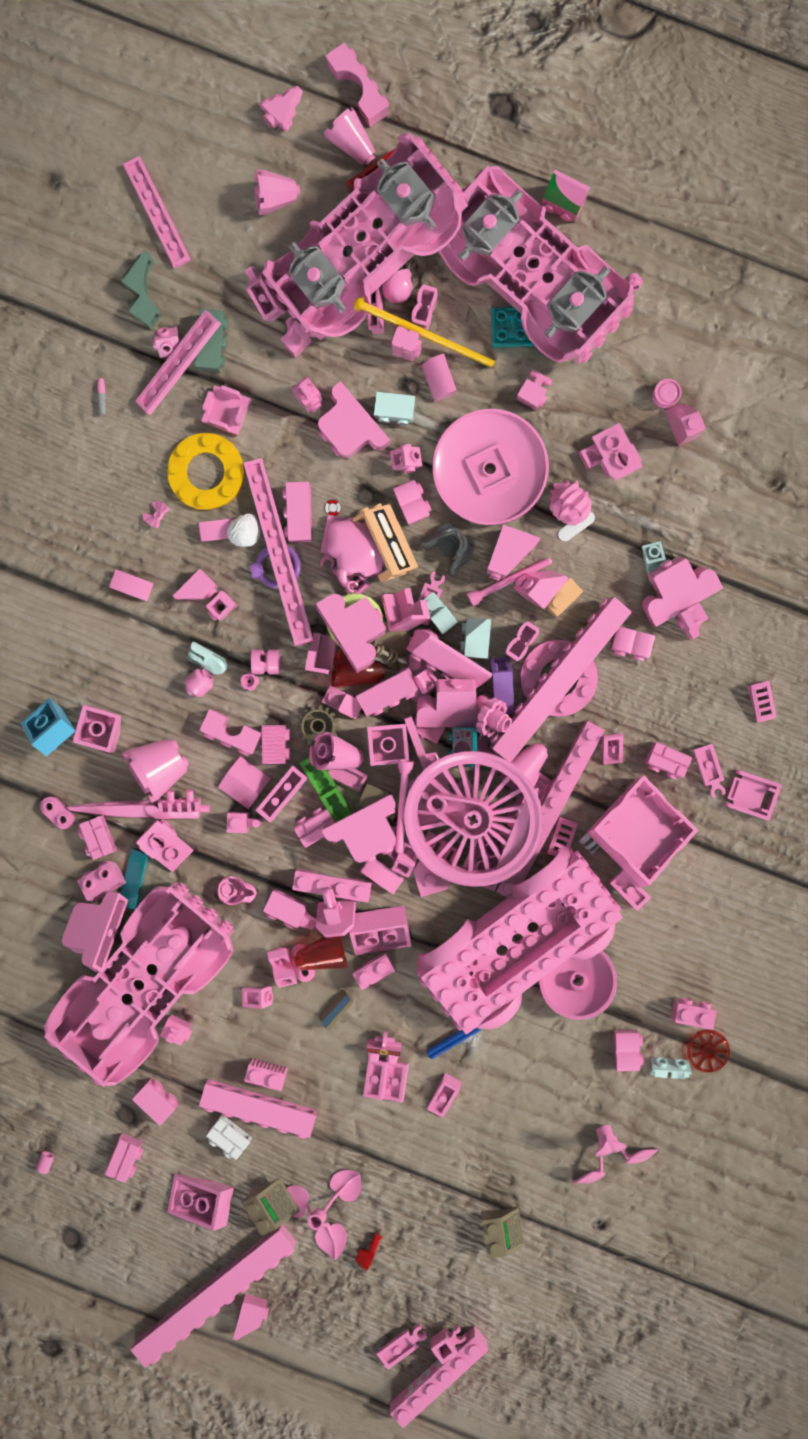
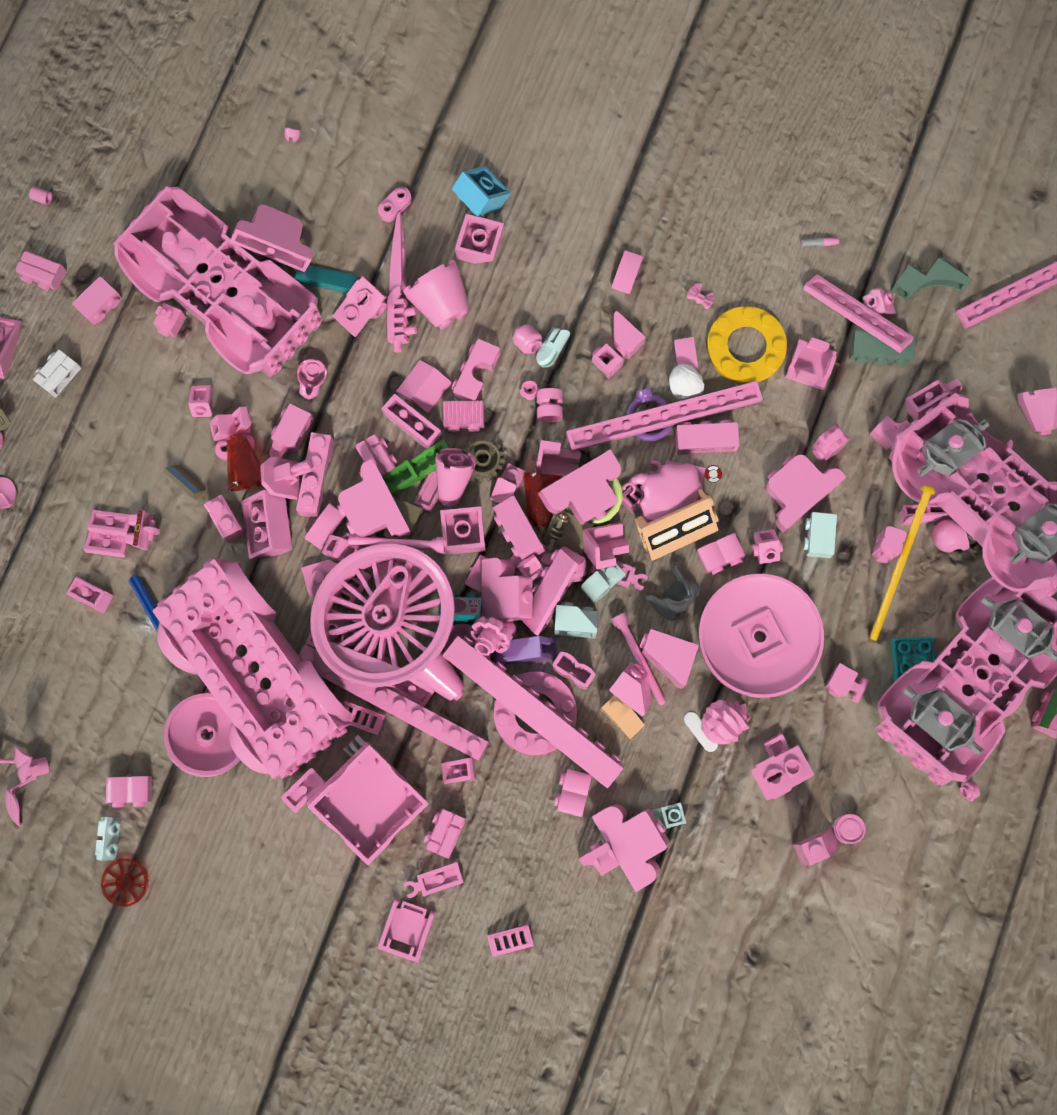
camera: 100 degrees right, 10 degrees down
bright pink brick [77,861,126,903] -> none
bright pink brick [78,815,117,860] -> none
bright pink brick [199,1079,318,1138] -> none
bright pink brick [227,811,262,833] -> none
bright pink brick [244,1058,288,1091] -> none
bright pink hinge [404,715,439,770] -> none
bright pink brick [412,285,437,330] -> none
bright pink brick [422,353,456,402] -> none
bright pink brick [671,998,717,1030] -> none

